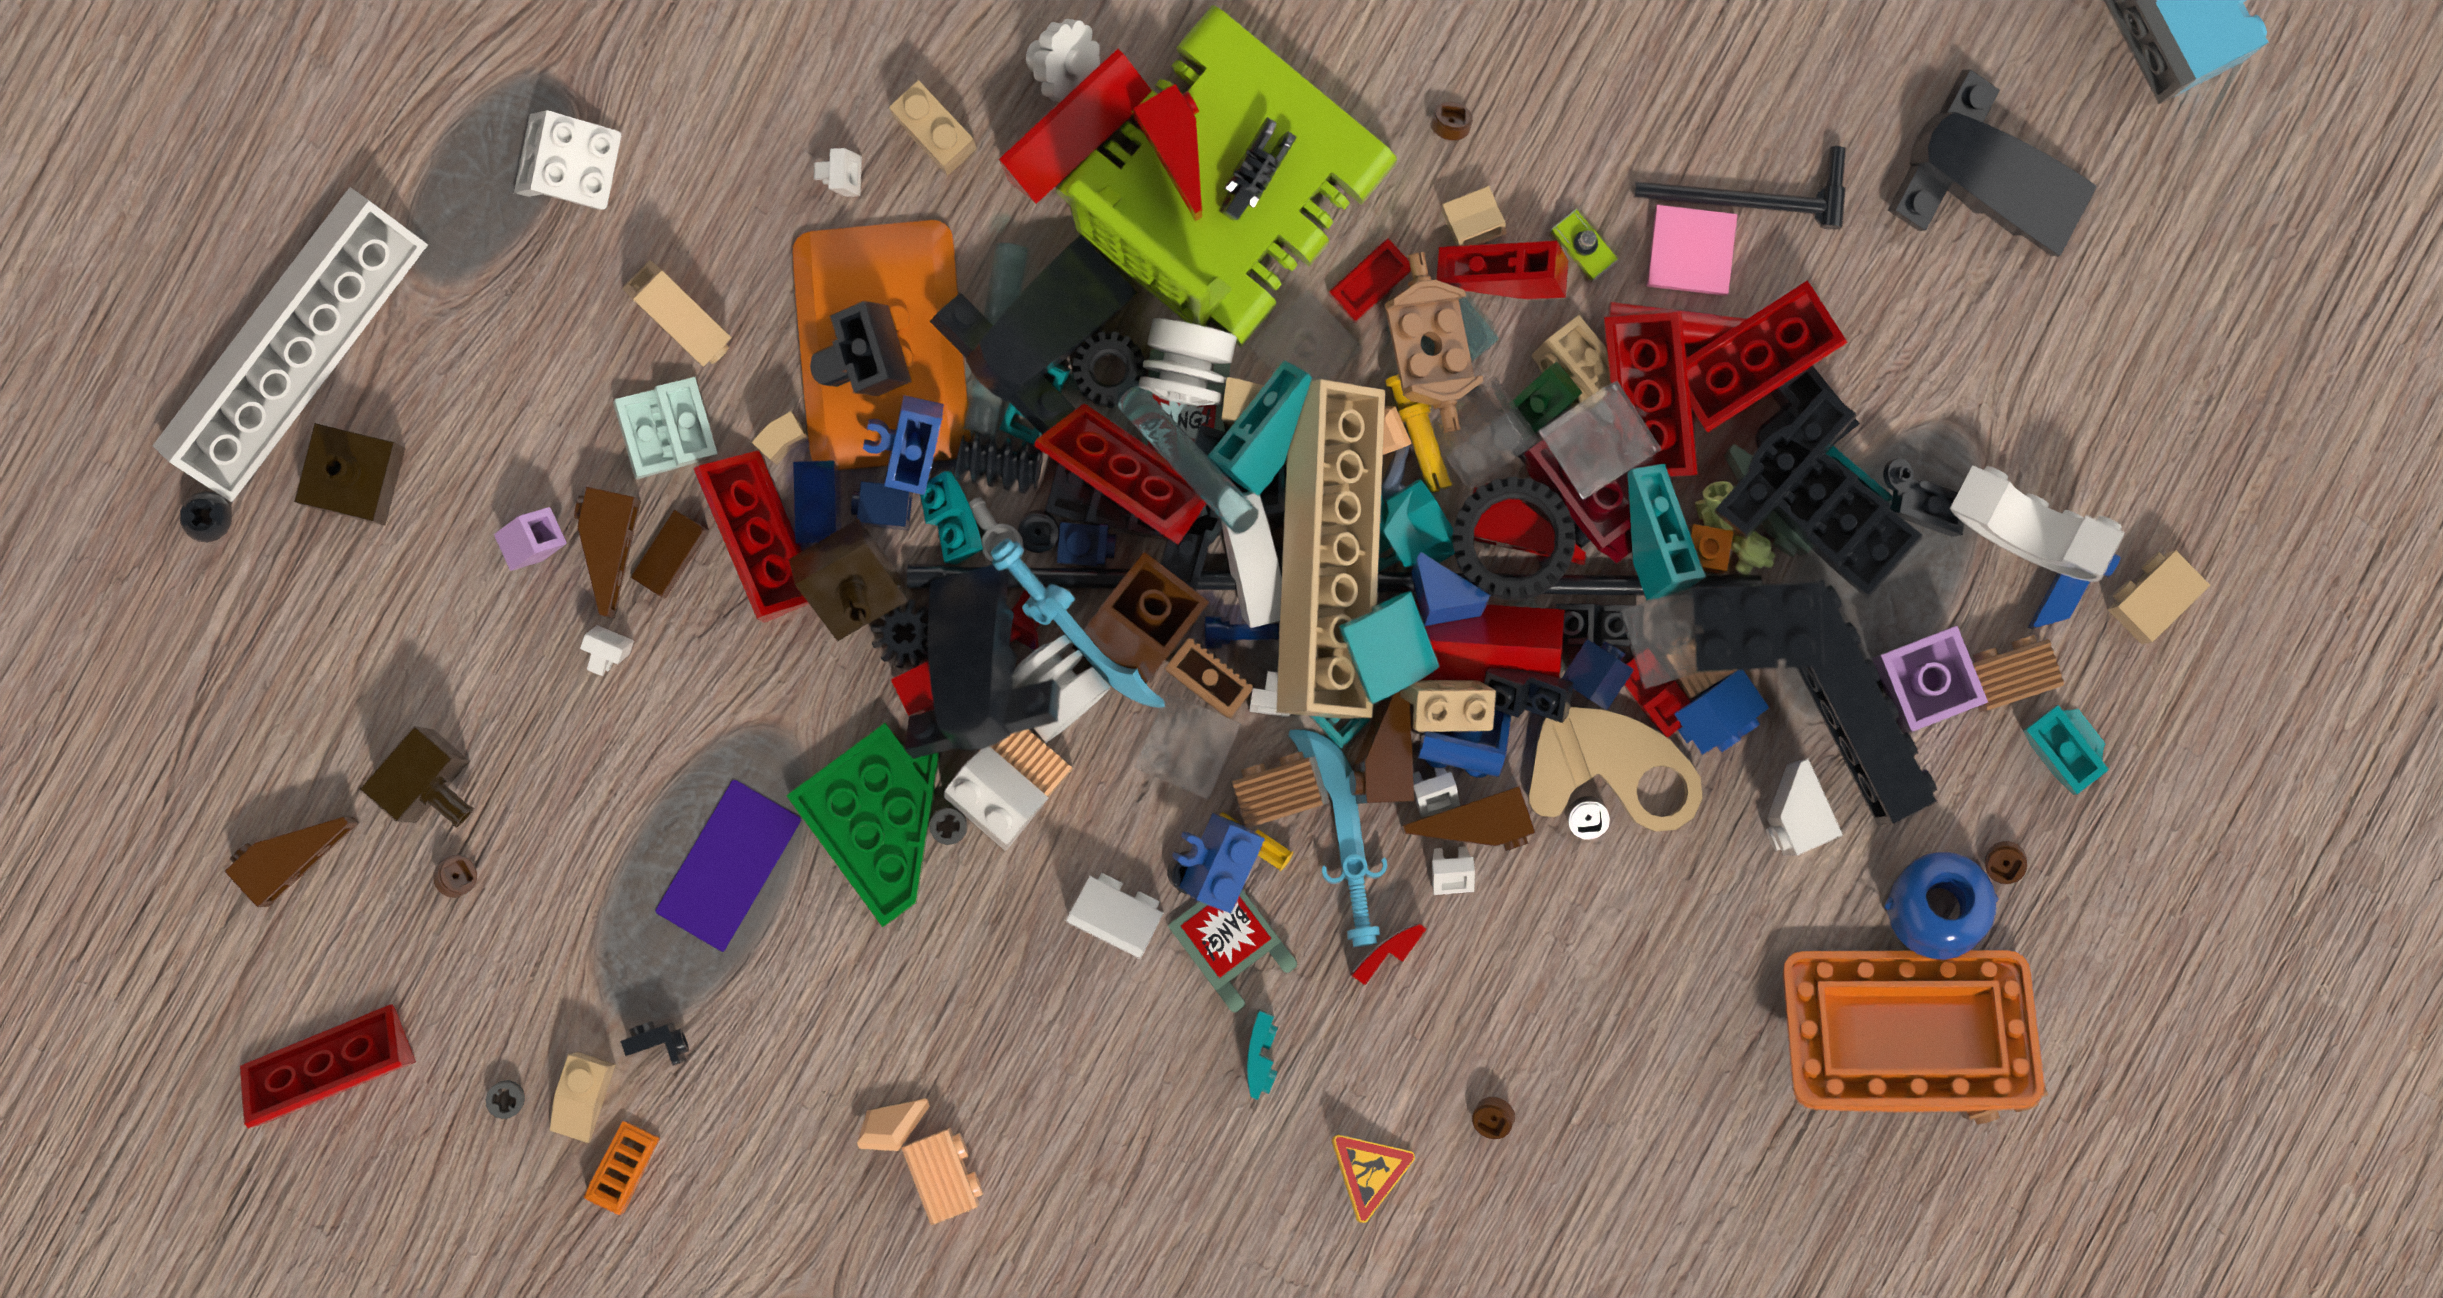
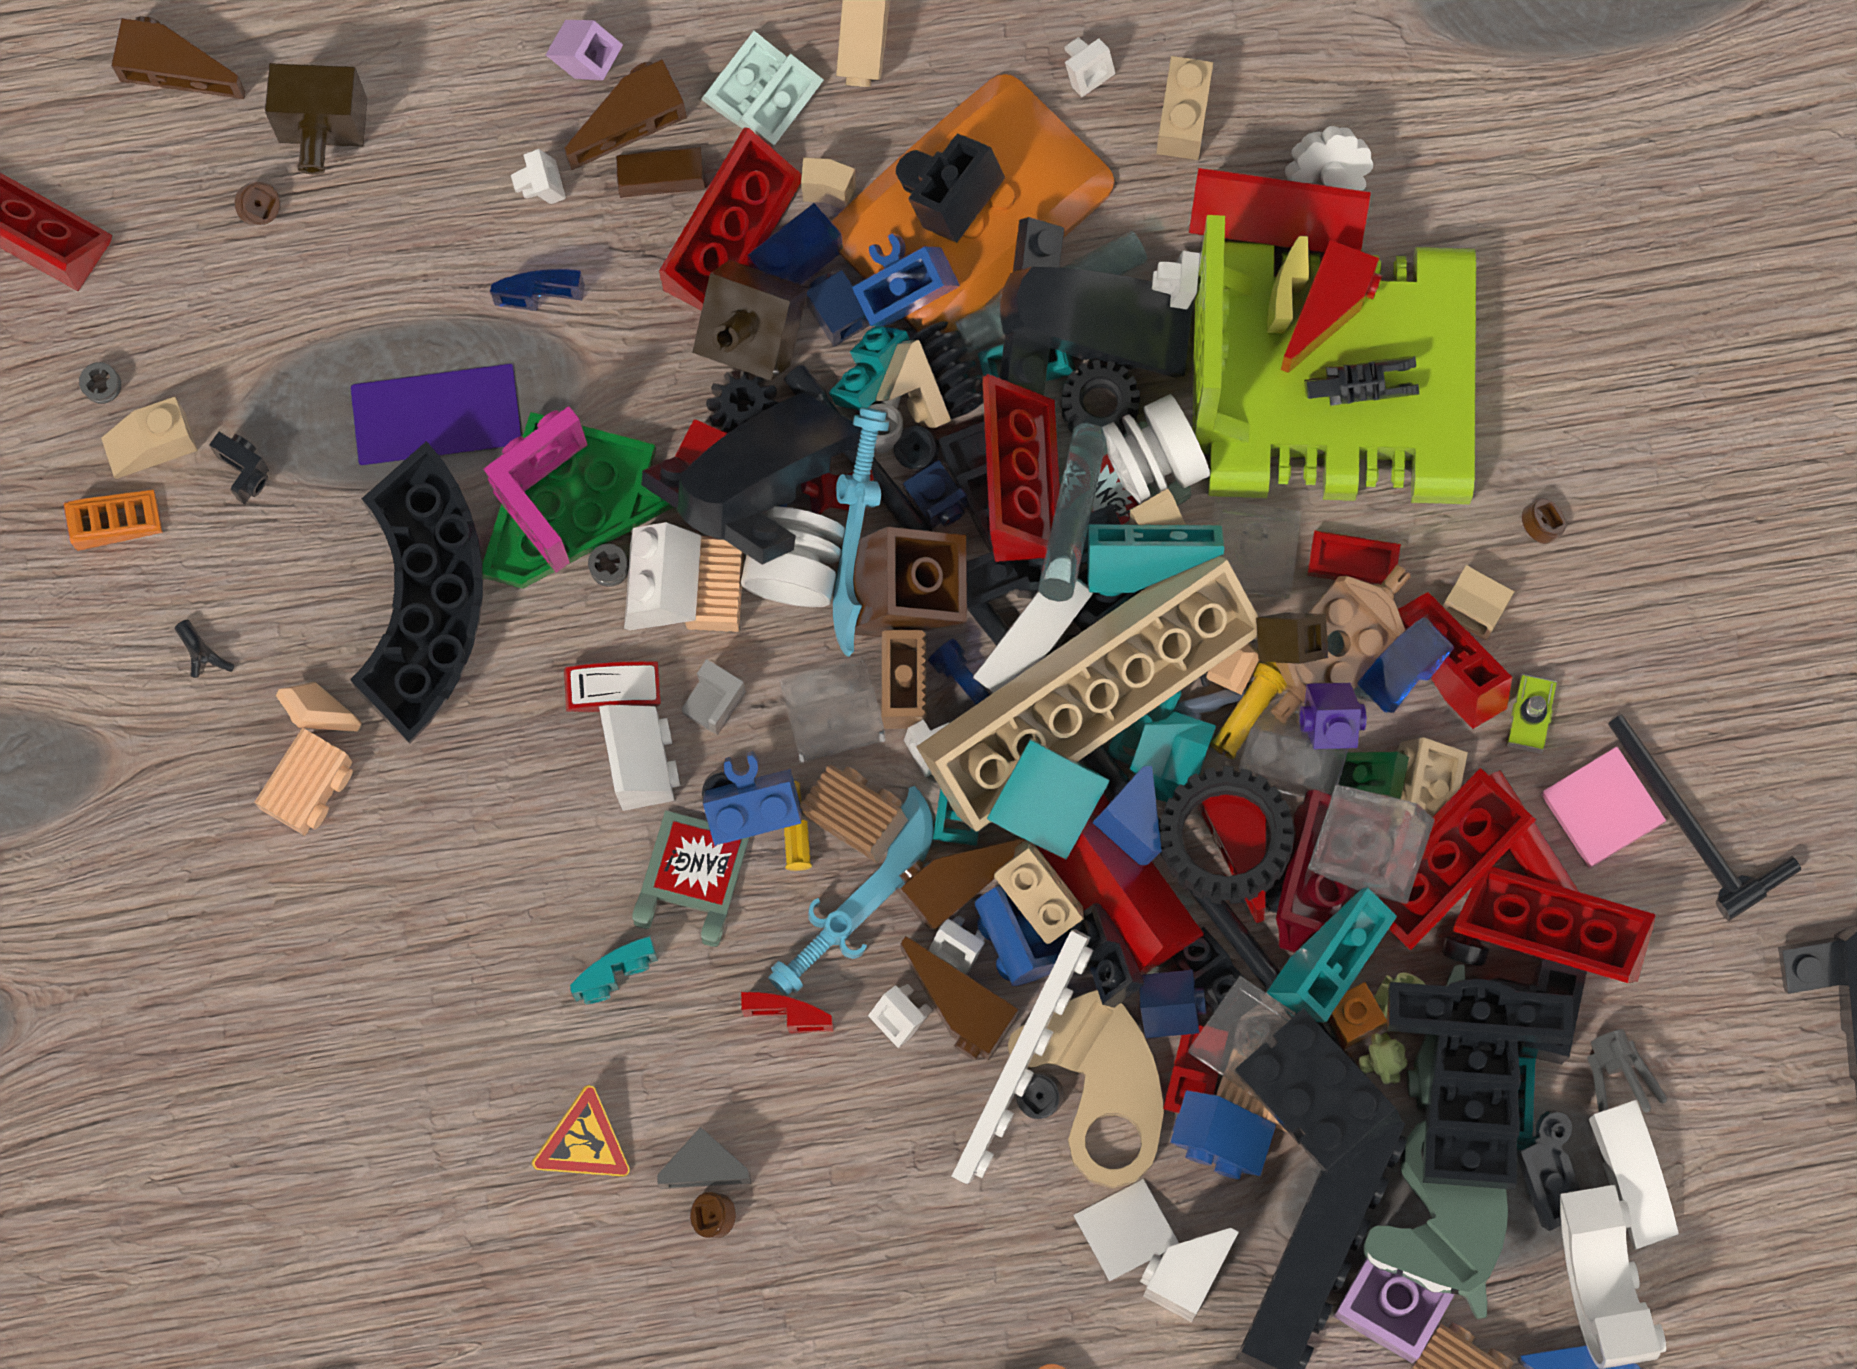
camera: 55 degrees right, 10 degrees down
none -> black bar [174,619,234,678]
none -> black brick [350,441,483,744]
none -> dark pink bracket [484,406,587,573]
none -> clear blue slope [490,269,585,311]
none -> white slope [564,661,661,712]
none -> dark grey slope [657,1127,751,1189]
none -> light grey panel [682,659,746,735]
none -> tan slope [876,340,951,428]
none -> white plate [952,929,1093,1185]
none -> white sticker [1074,1179,1179,1281]
none -> white tile [1152,251,1200,309]
none -> dark brown panel [1256,612,1328,664]
none -> light yellow slope [1267,236,1309,333]
none -> dark purple brick [1299,682,1367,749]
none -> clear blue slope [1357,618,1454,713]
none -> sand green animal [1364,1121,1508,1319]
none -> black tile [1442,934,1489,966]
none -> dark grey plant [1587,1029,1667,1112]
none -> white slope [1589,1100,1679,1250]

